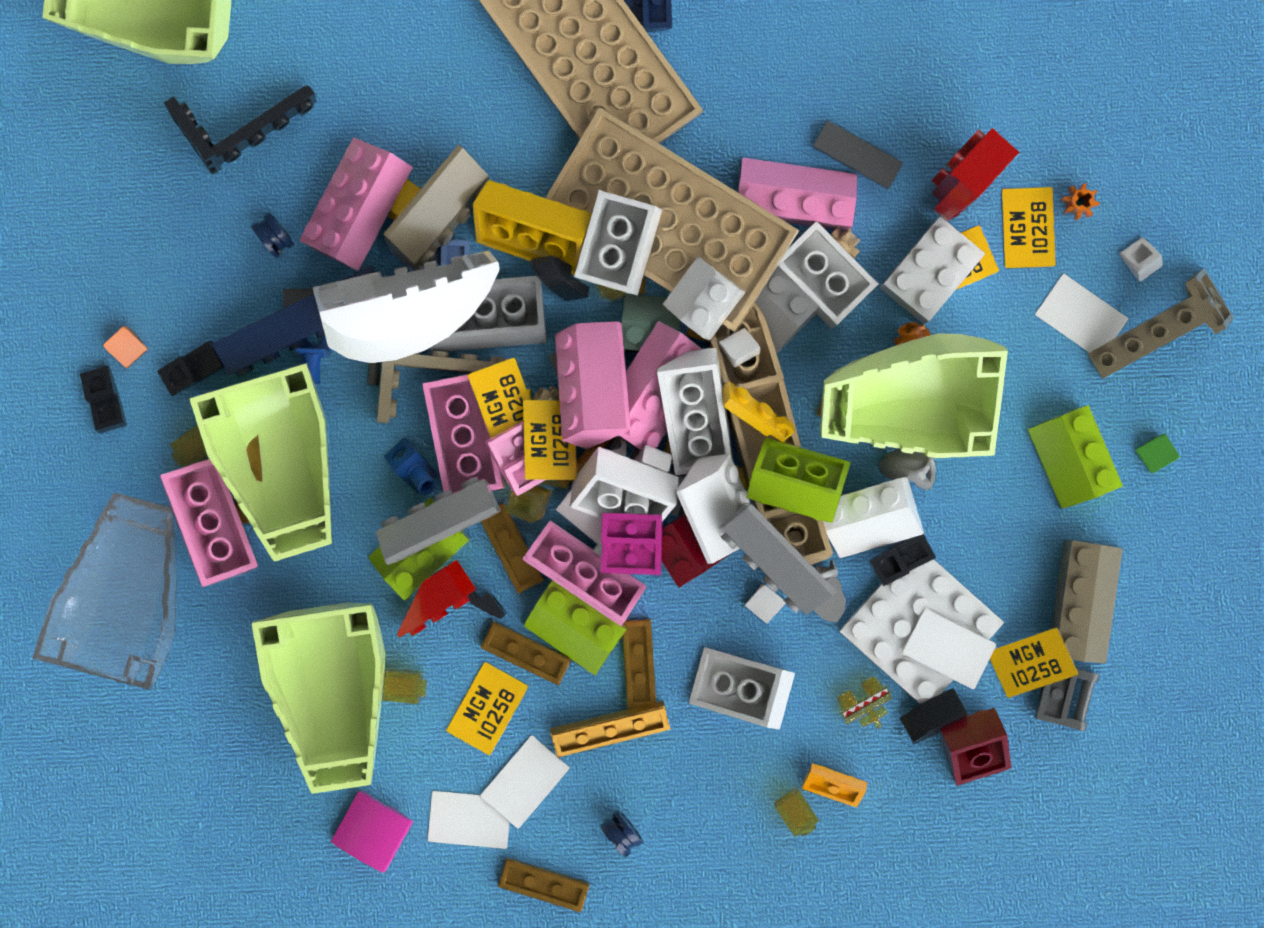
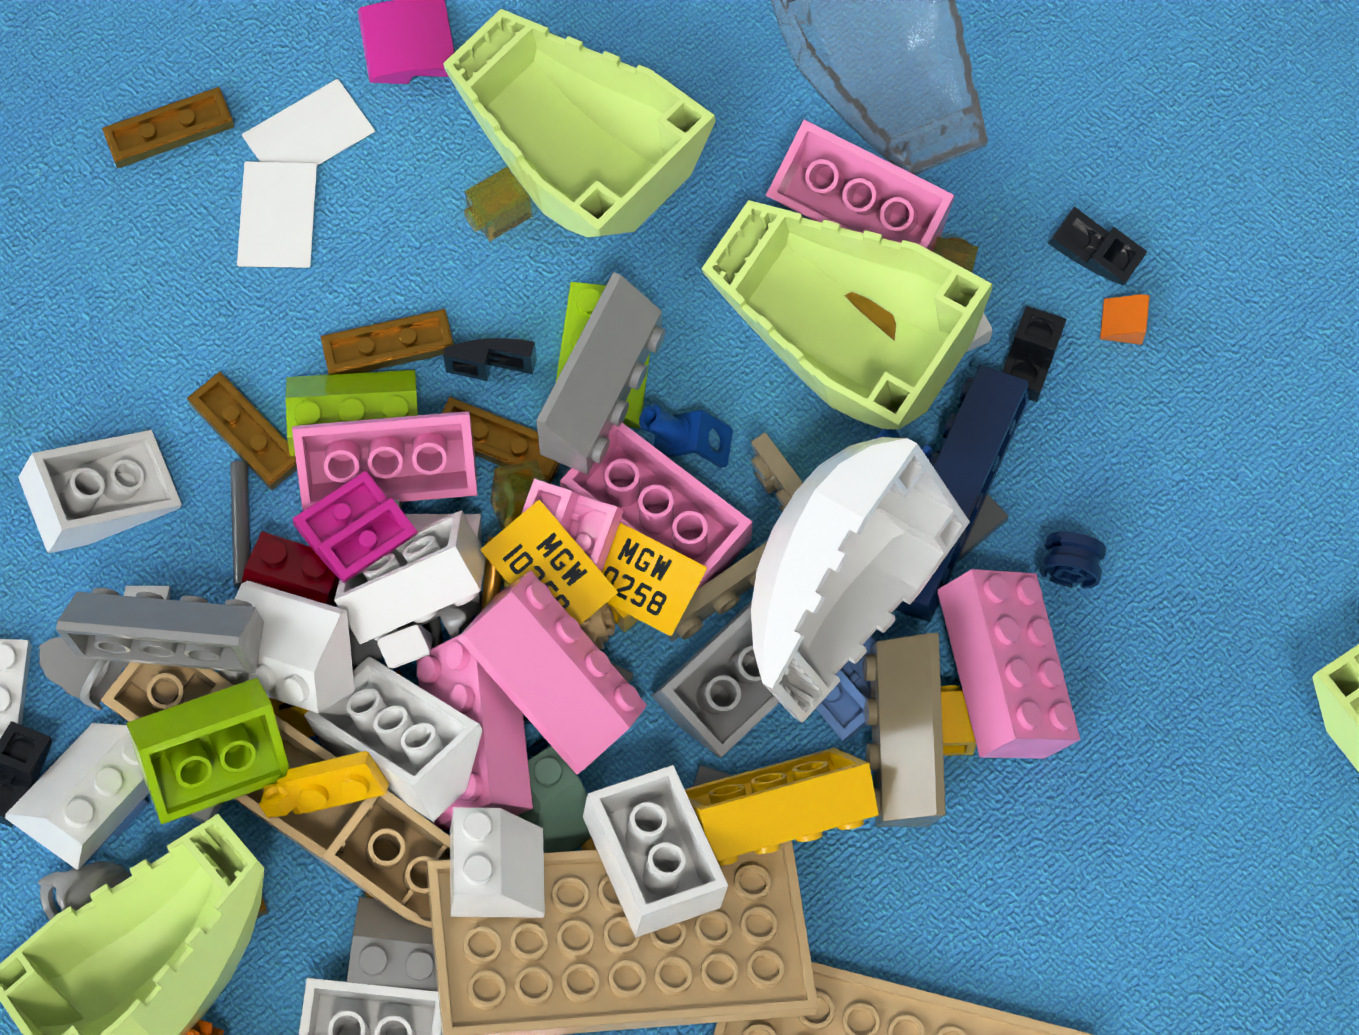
camera: 140 degrees right, 20 degrees down
black bracket [164,86,317,175] -> none
red slope [397,560,476,638] -> none
yellow sticker [446,662,528,755] -> none
black slope [530,255,589,301] -> none
pearl gold tile [550,701,670,758] -> none
dark blue wheel [600,810,644,857] -> none
white slope [719,328,761,368] -> none
none -> dark grey bar [230,461,250,588]

